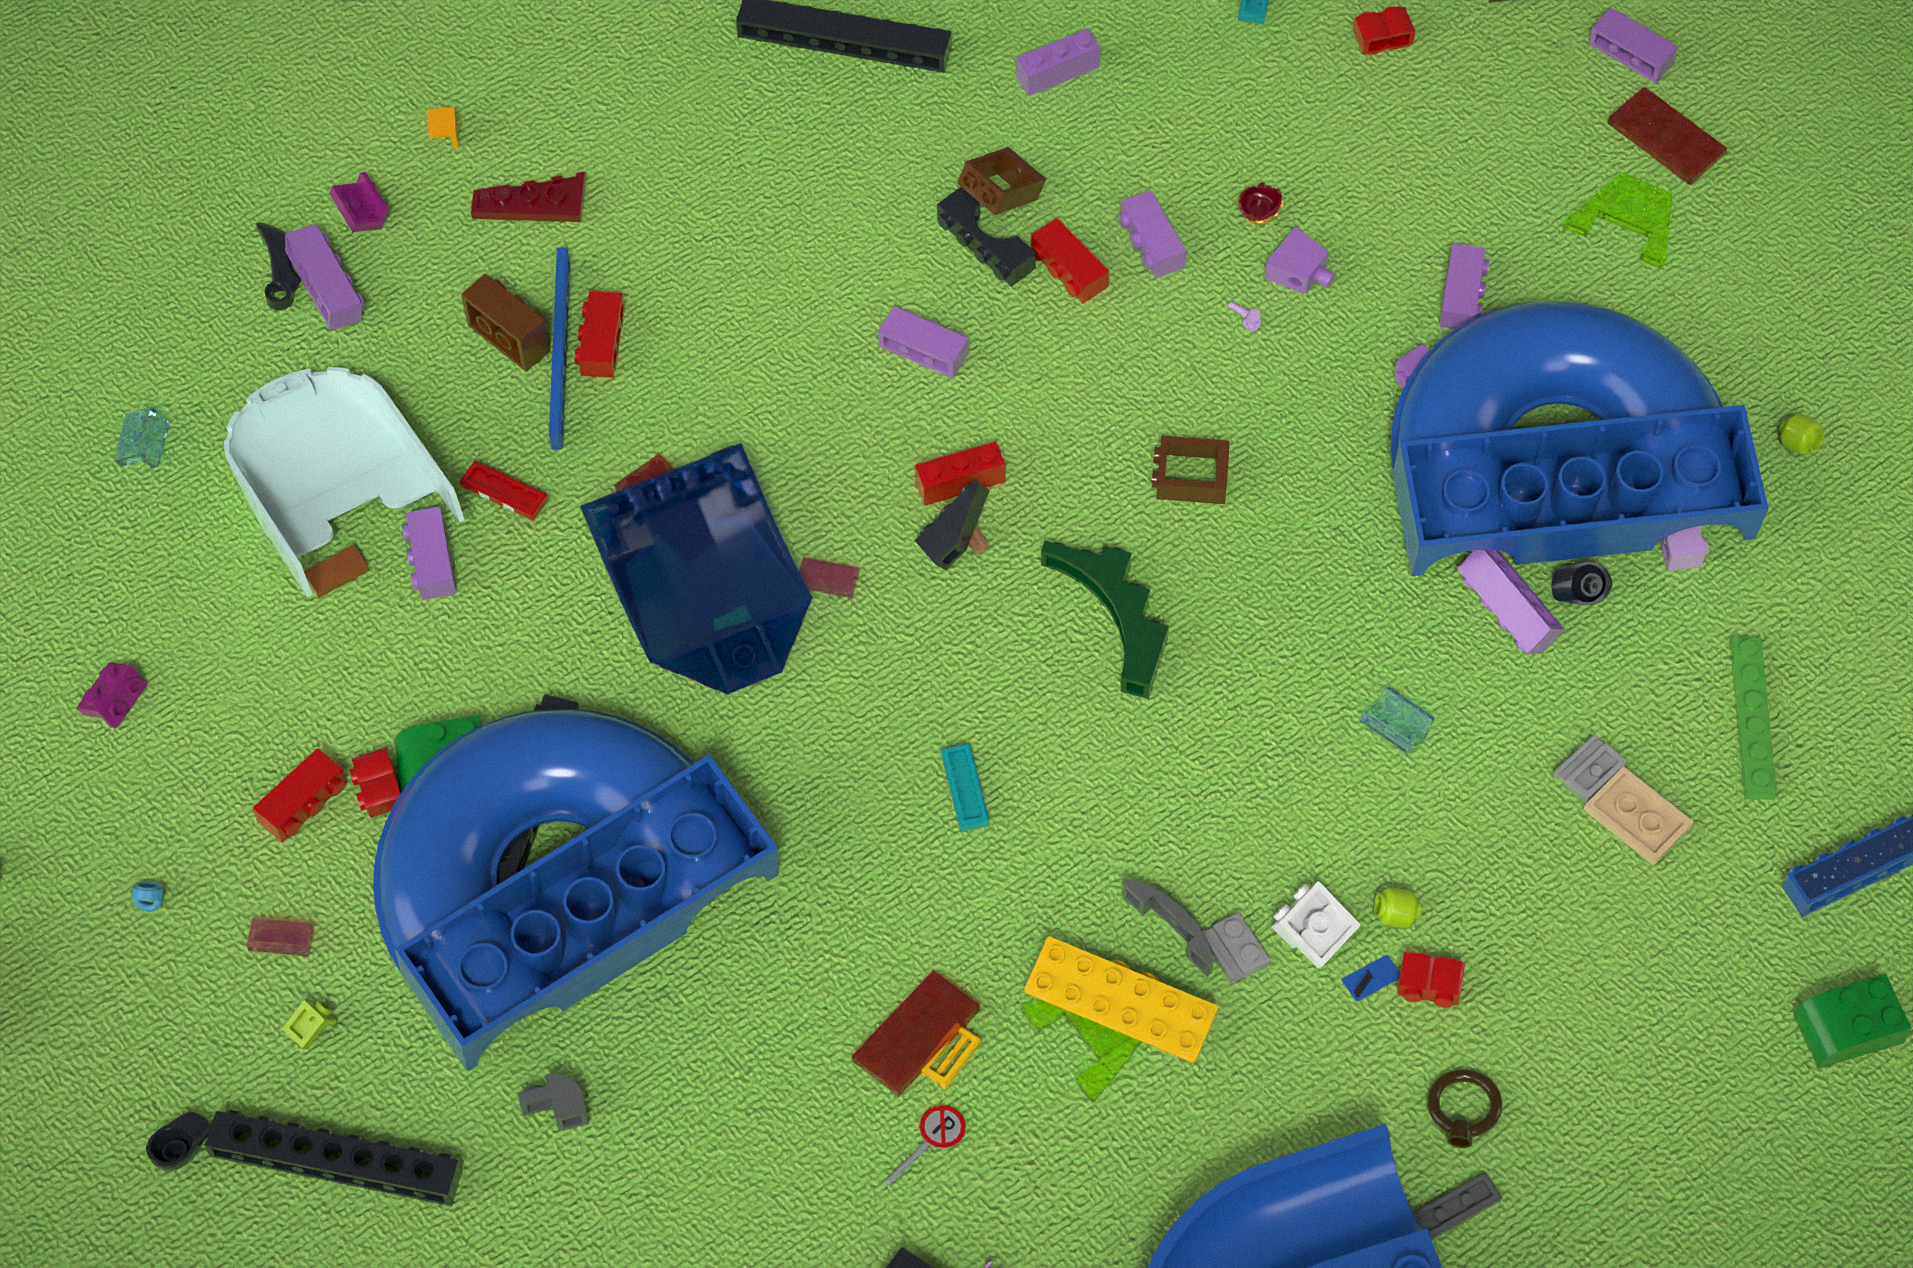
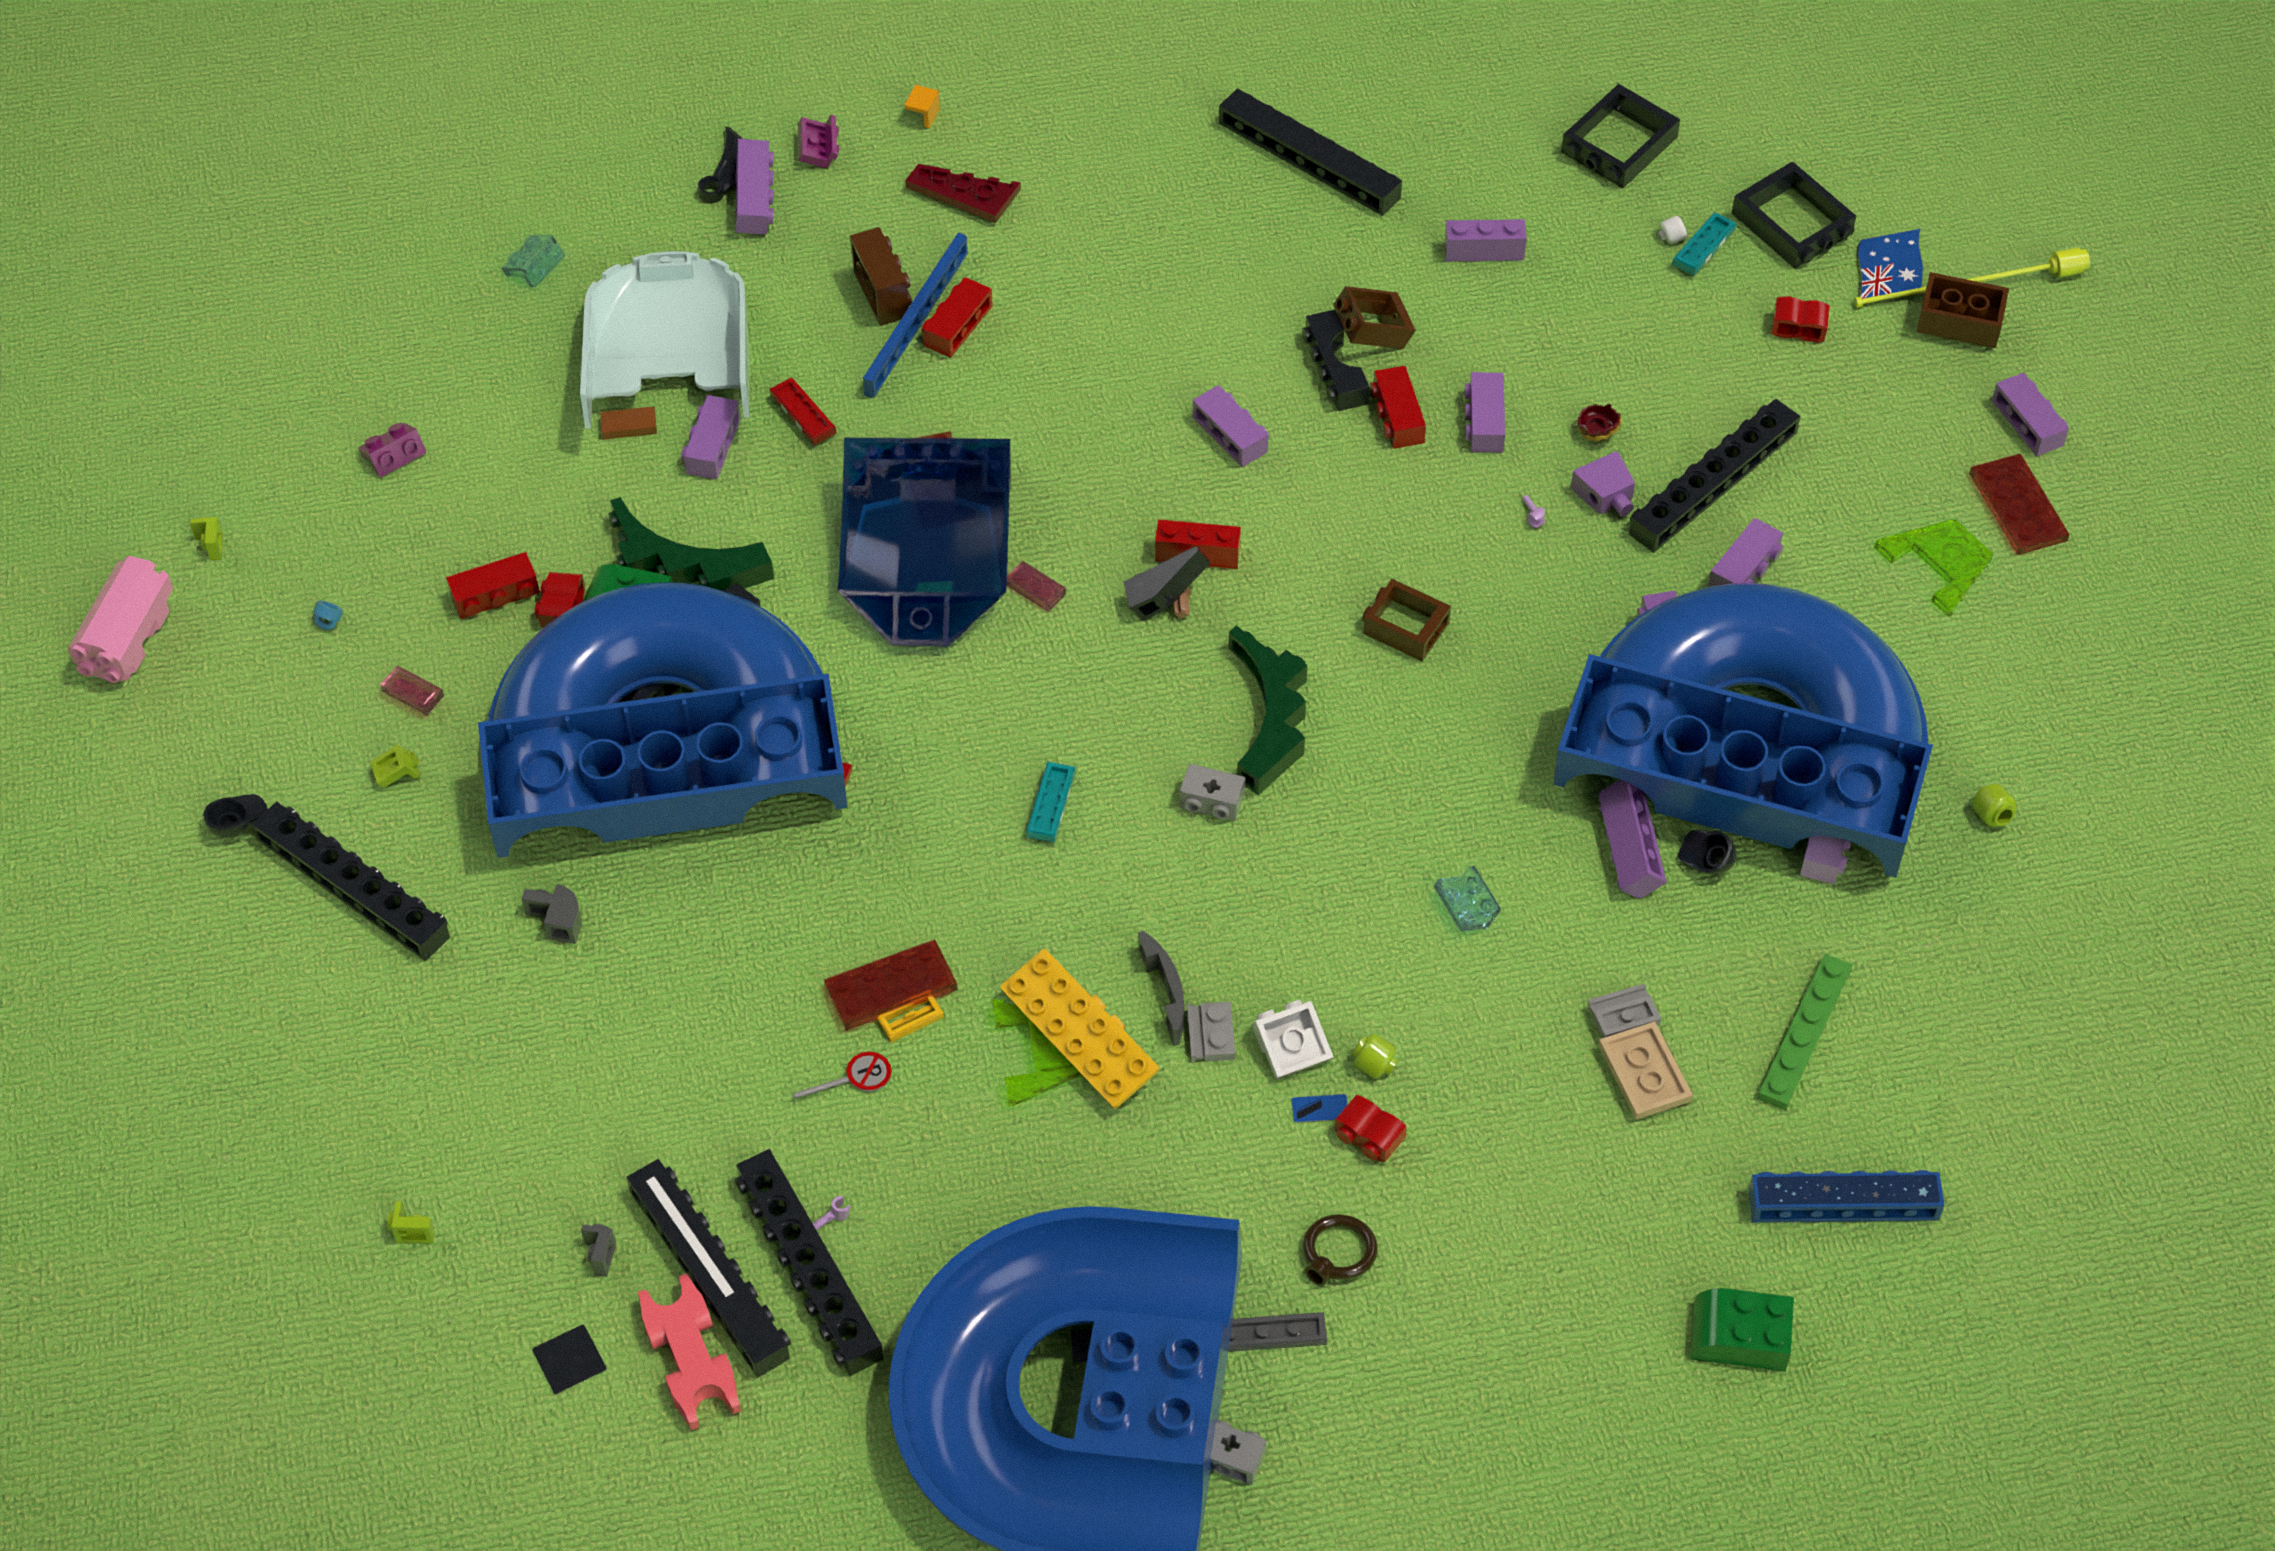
camera: 25 degrees right, 5 degrees down
none -> dark green arch [608,497,774,591]
none -> light grey brick [1180,764,1245,821]
none -> black brick [1629,398,1801,553]

